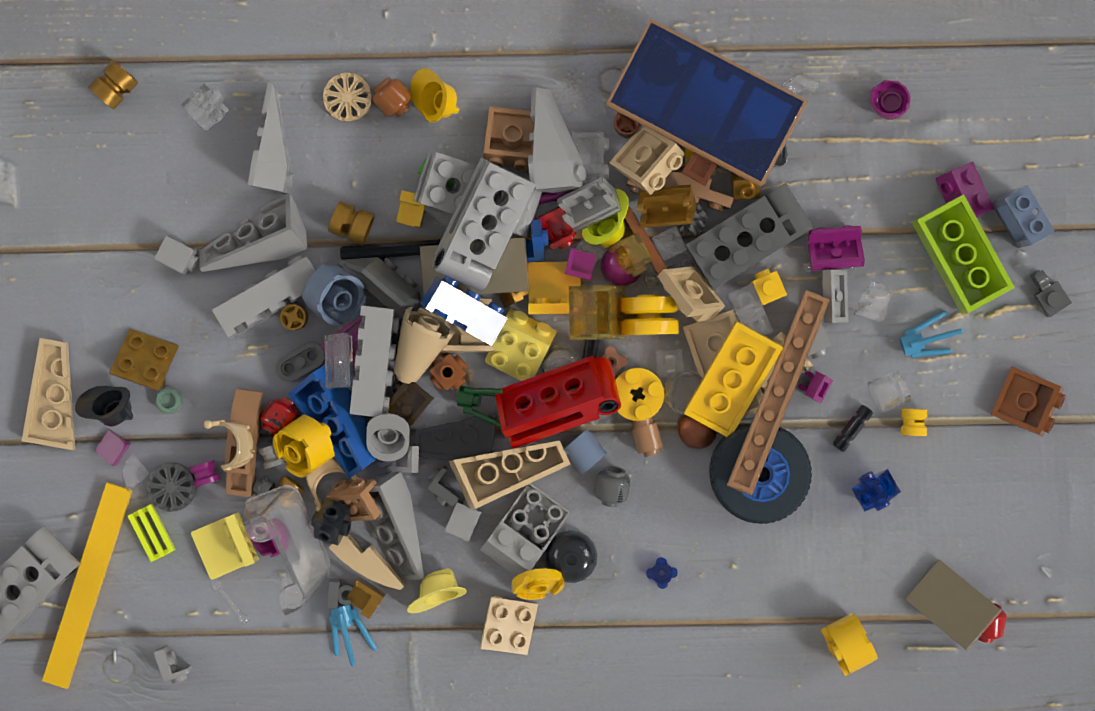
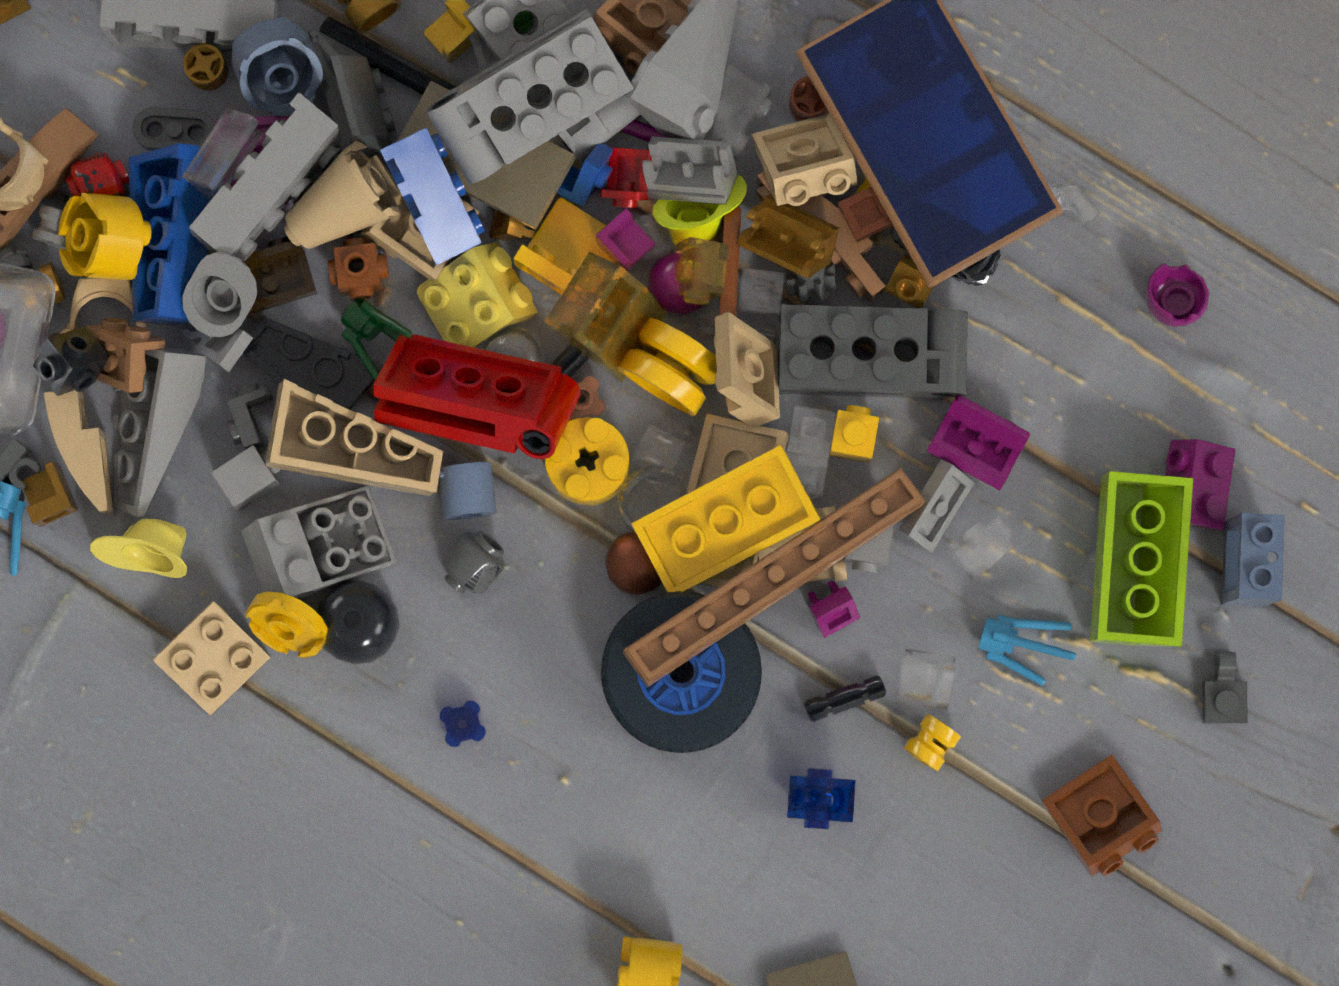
camera: 35 degrees right, 5 degrees down
medium nougat brick [631,417,663,457] -> none

